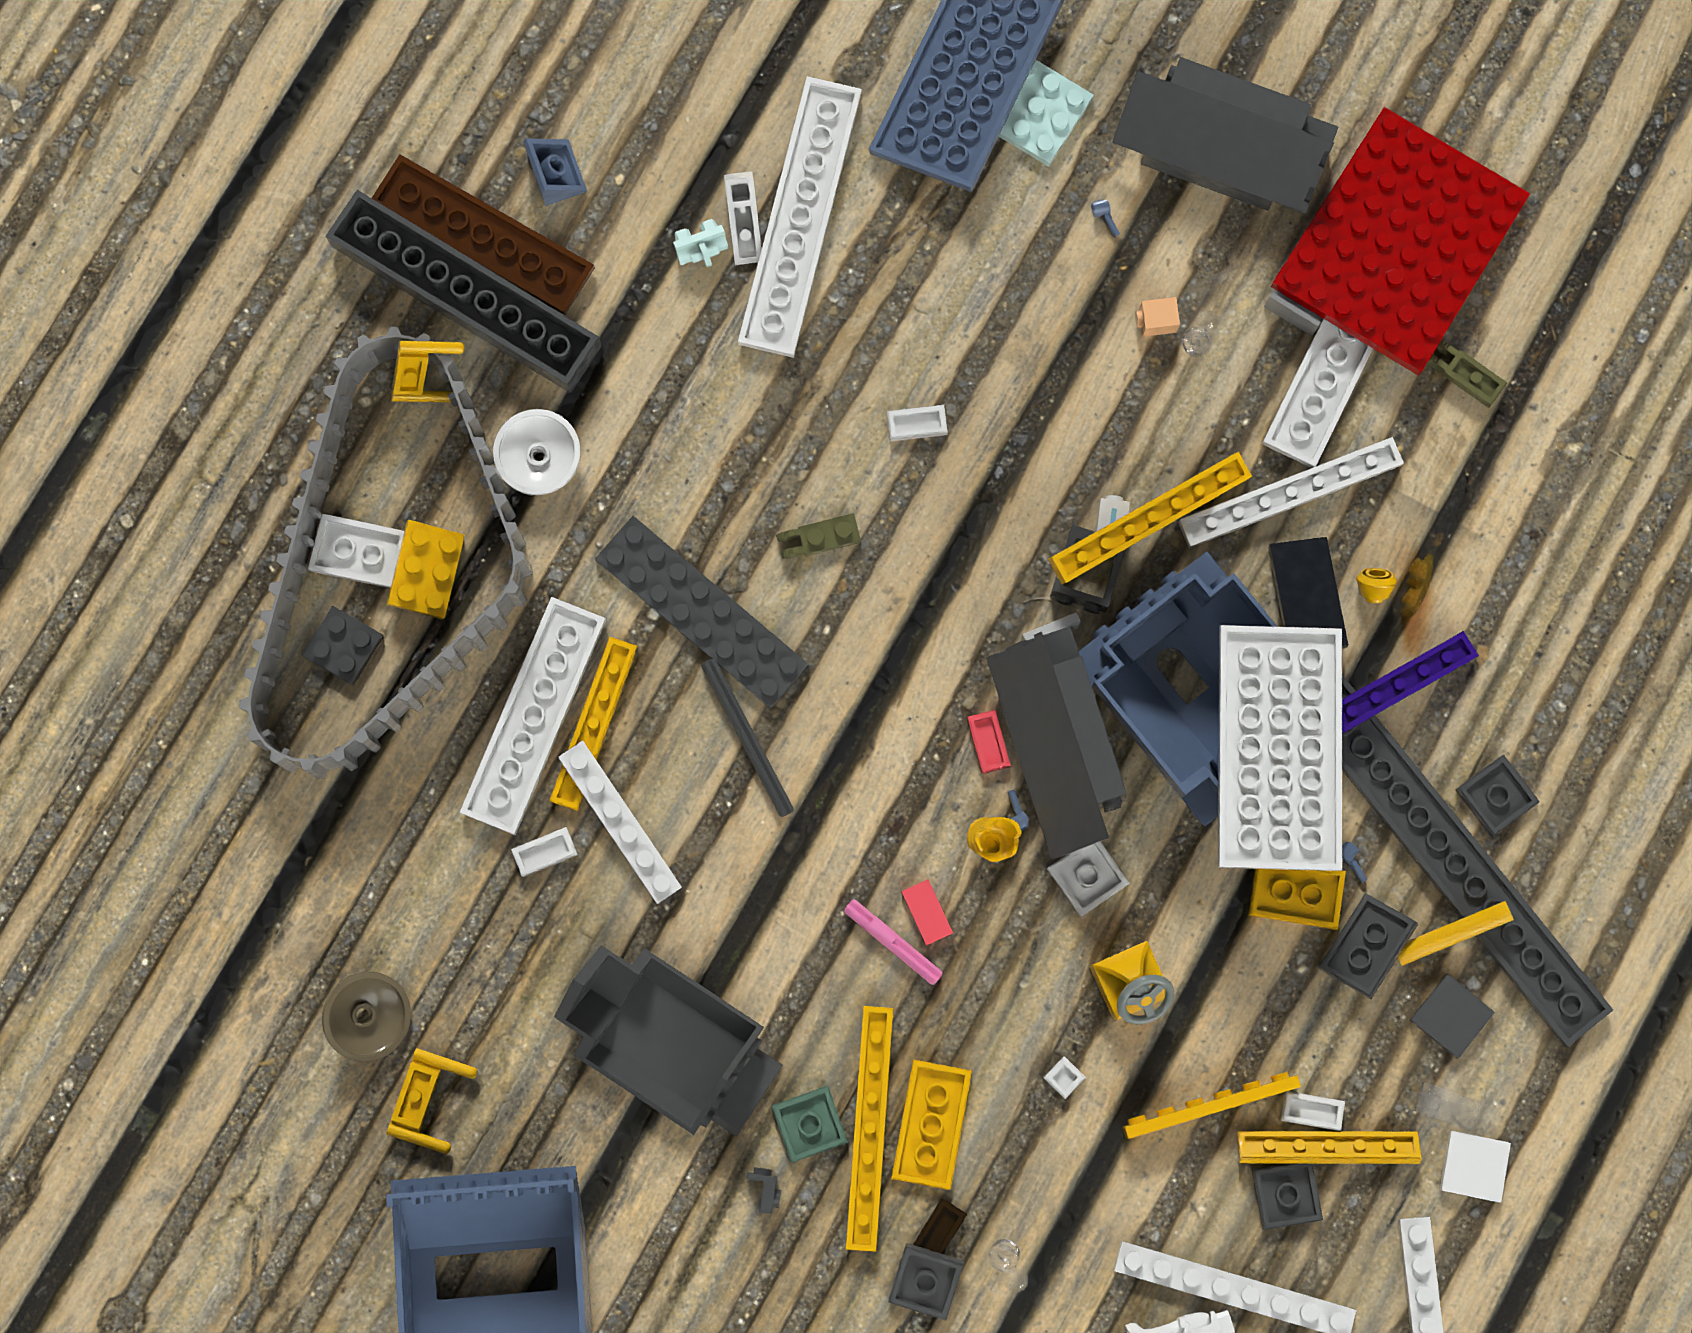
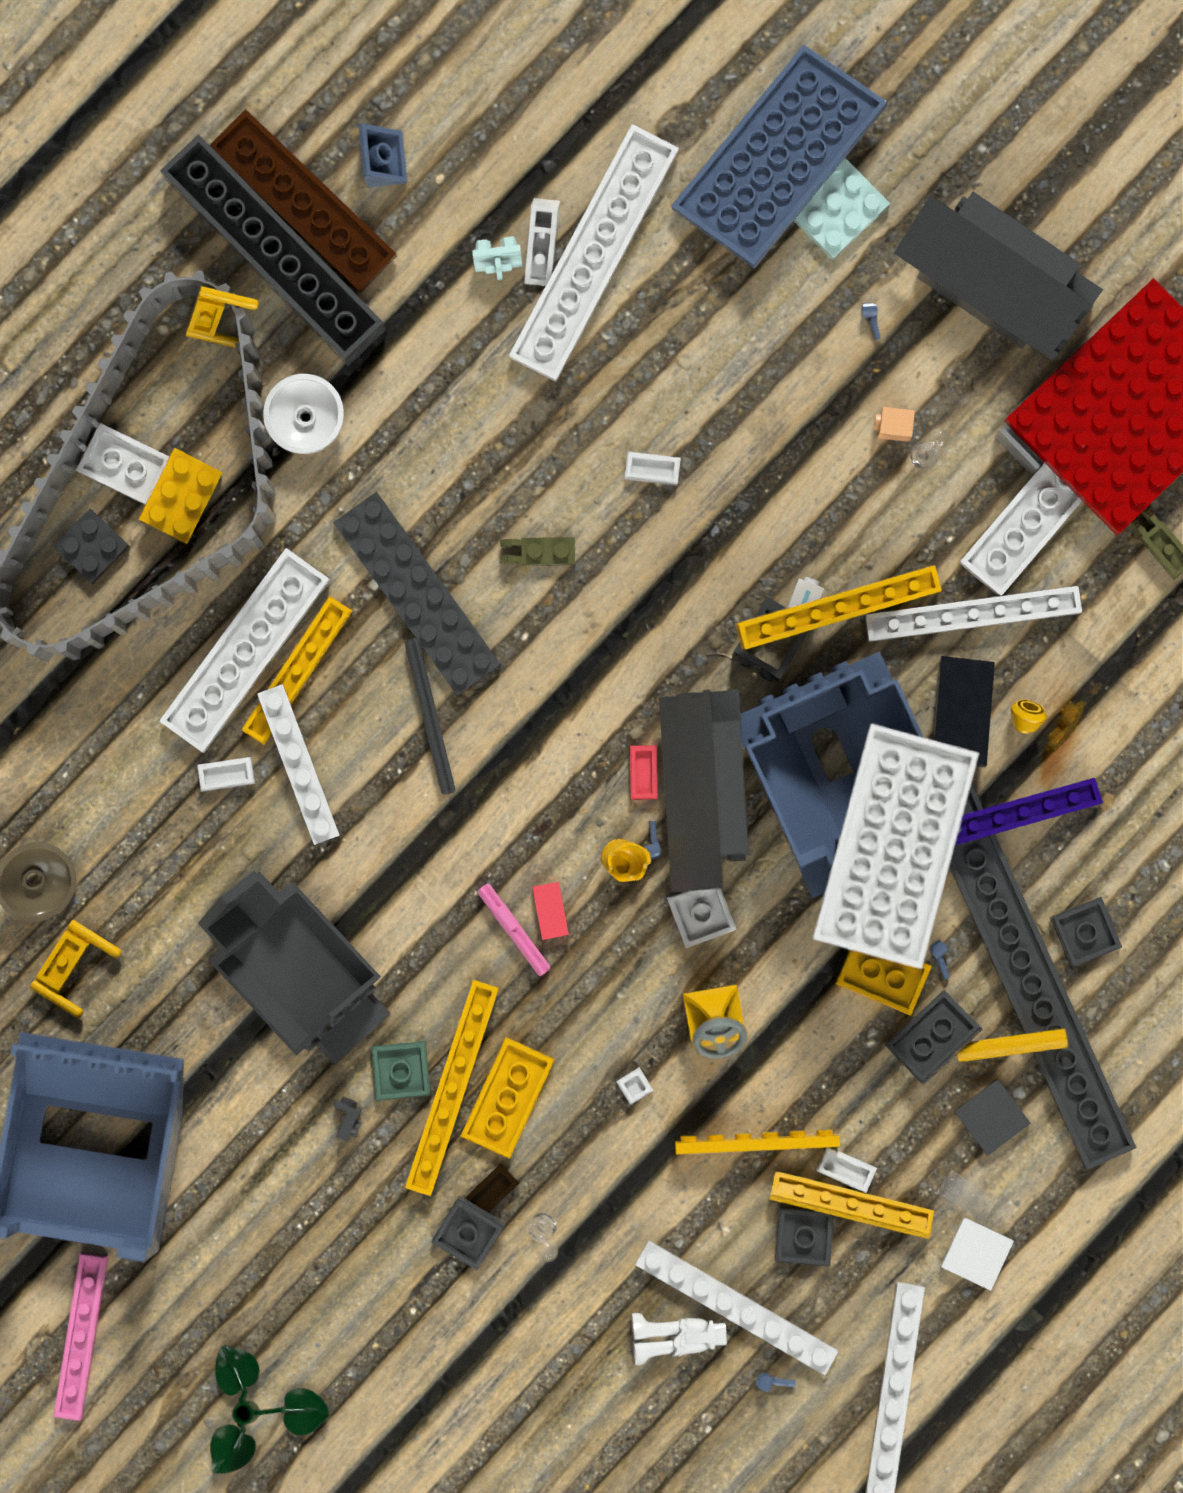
camera: 20 degrees right, 5 degrees up
white tile [1021,612,1081,641] -> none

